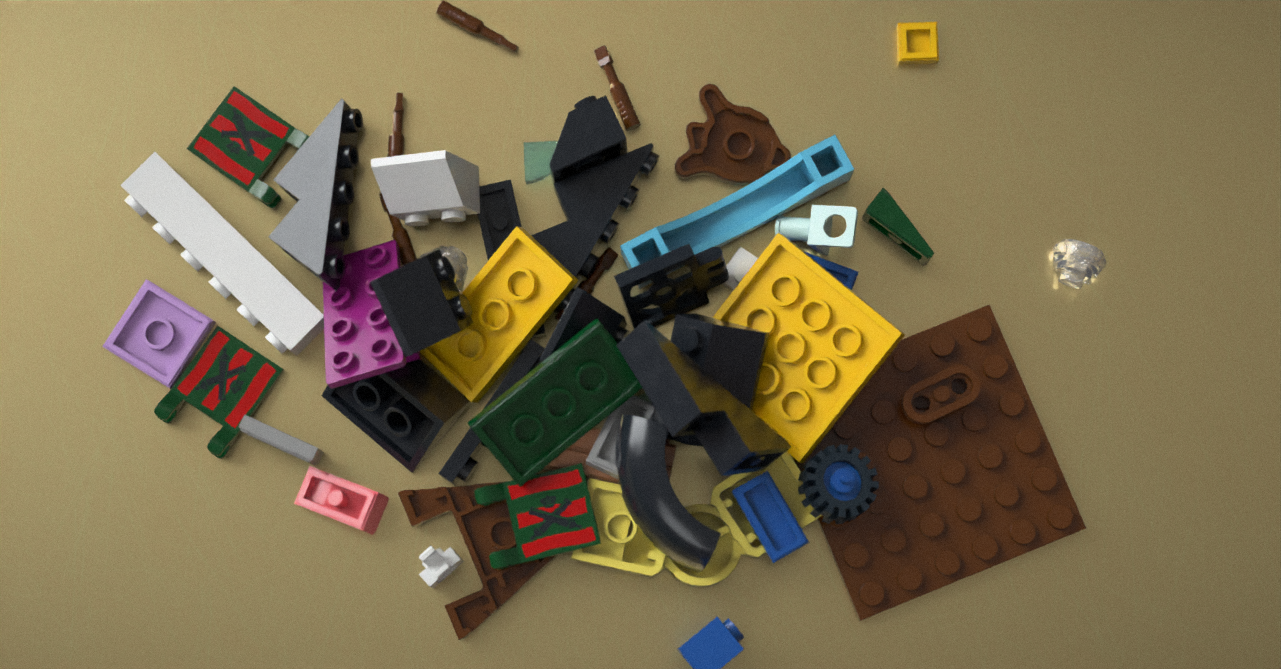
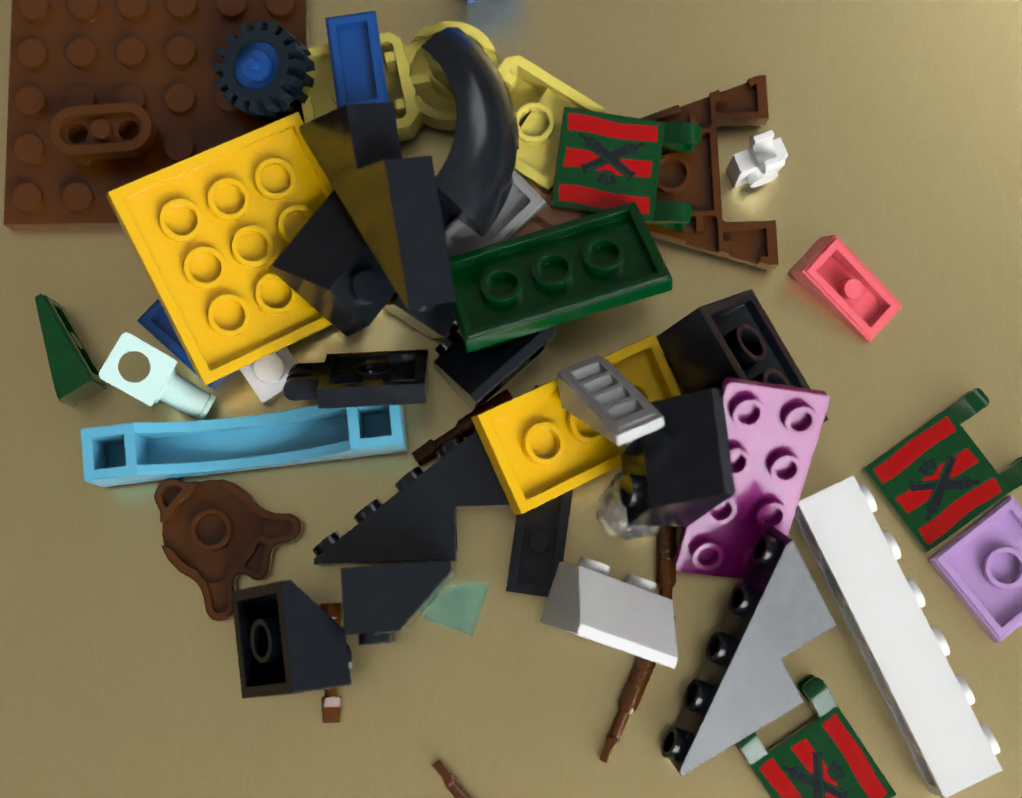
camera: 160 degrees left, 0 degrees up
light grey tile [239,415,324,465] -> none
black plate [438,339,545,486] -> none
none -> black slope [231,580,352,698]
none -> light grey slope [557,356,665,446]

